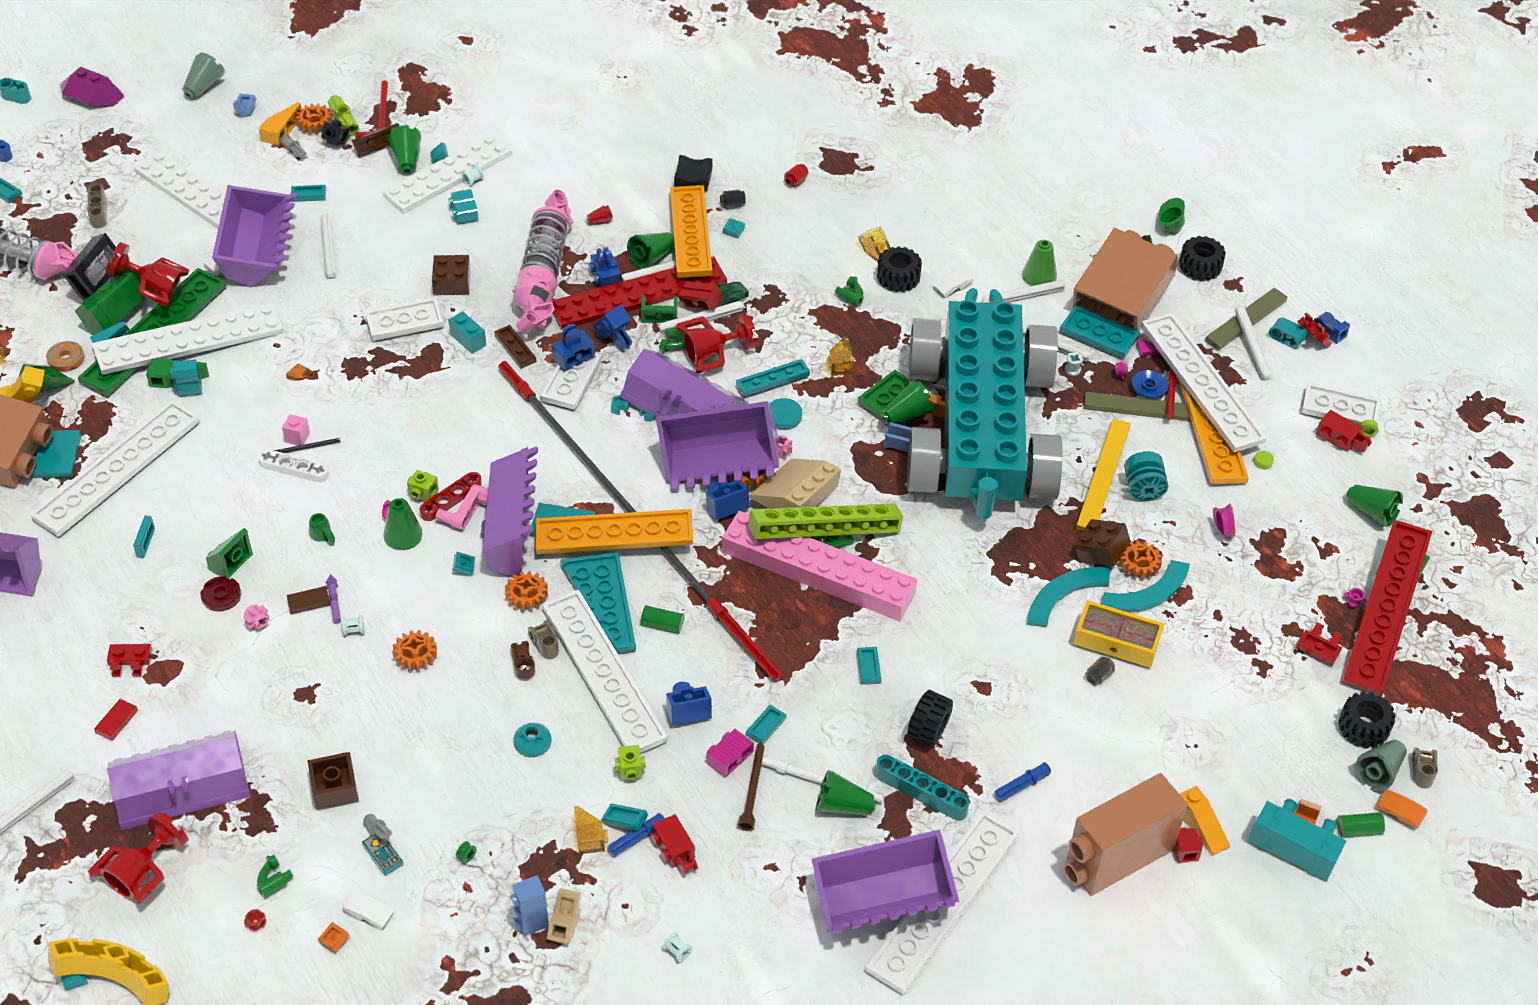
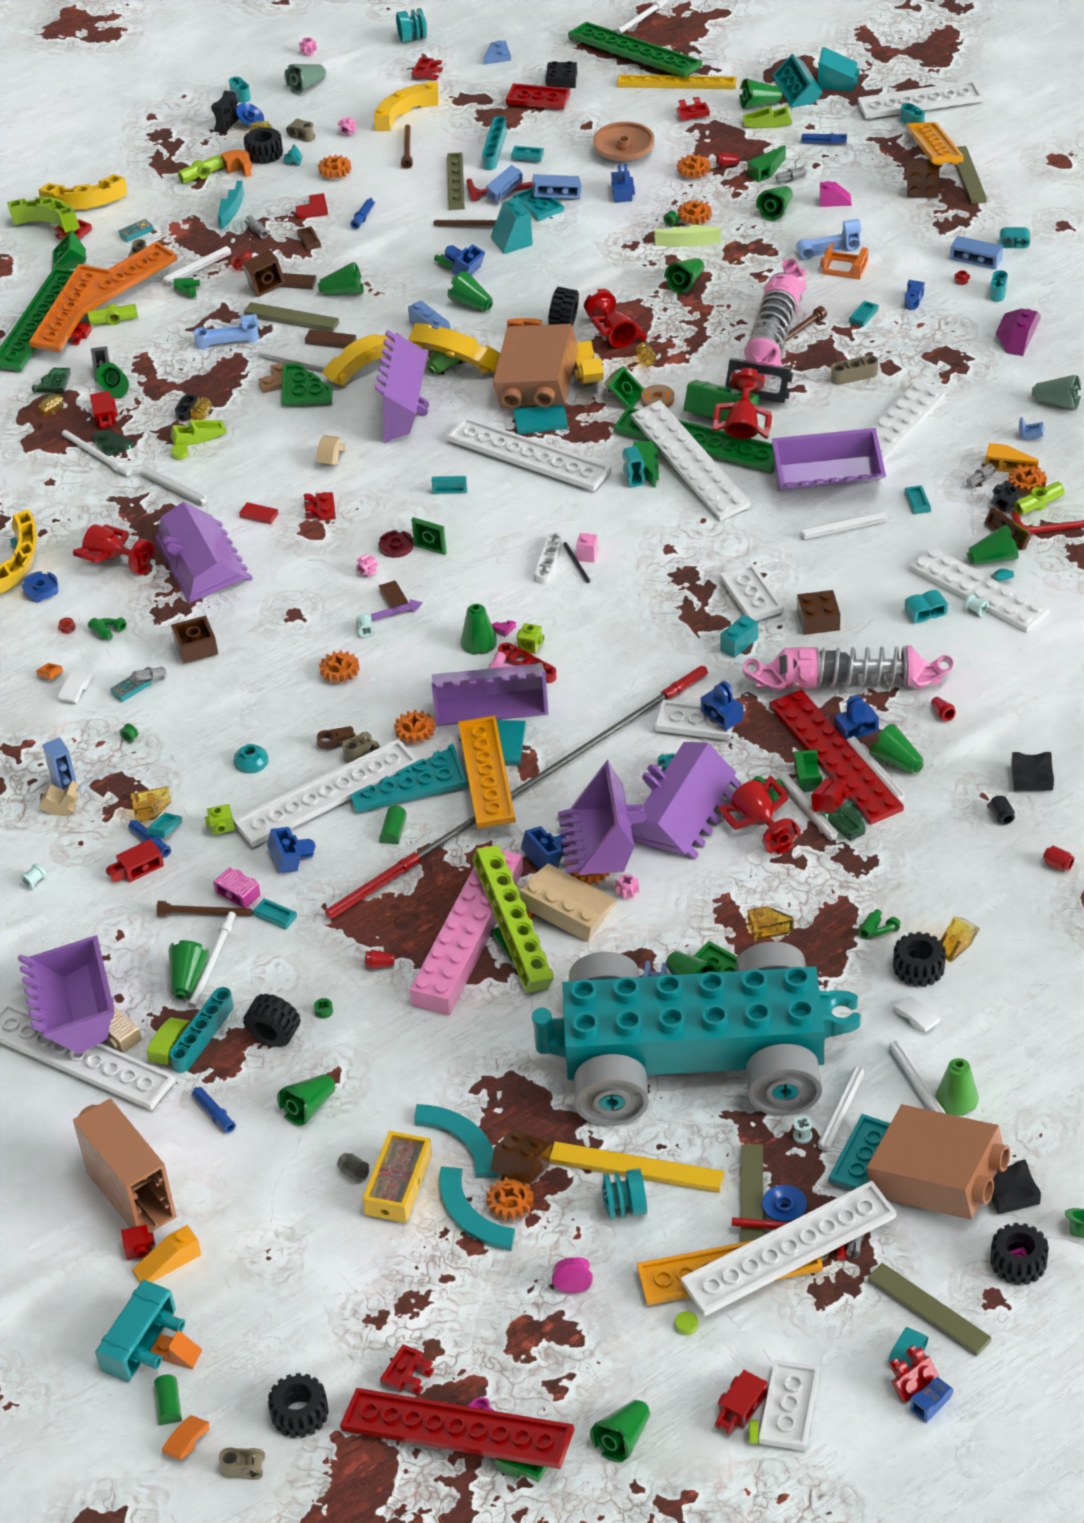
camera: 90 degrees right, 5 degrees down
teal slope [90,321,130,343] -> none
clear orange tile [286,363,313,381] -> none
green piece [309,513,335,544] -> none
reddish brown tile [494,325,537,369] -> none
blue brick [593,305,632,351] -> none
light orange plate [670,185,713,278] -> none
teal tile [723,218,745,238] -> none
teal plate [736,359,810,397] -> none
teal tile [769,398,802,429] -> none
teal tile [857,647,881,685] -> none
dark pink plate [1115,359,1128,380] -> none
white axle [1235,306,1272,379] -> none
sand green cone [1354,740,1407,791] -> none
none -> blue plate [22,571,59,603]
none -> lime slope [146,1017,191,1065]
none -> green cone [277,1074,335,1126]
none -> green bush [314,998,333,1019]
none -> tan brick [316,435,346,465]
none -> red cone [365,949,395,970]

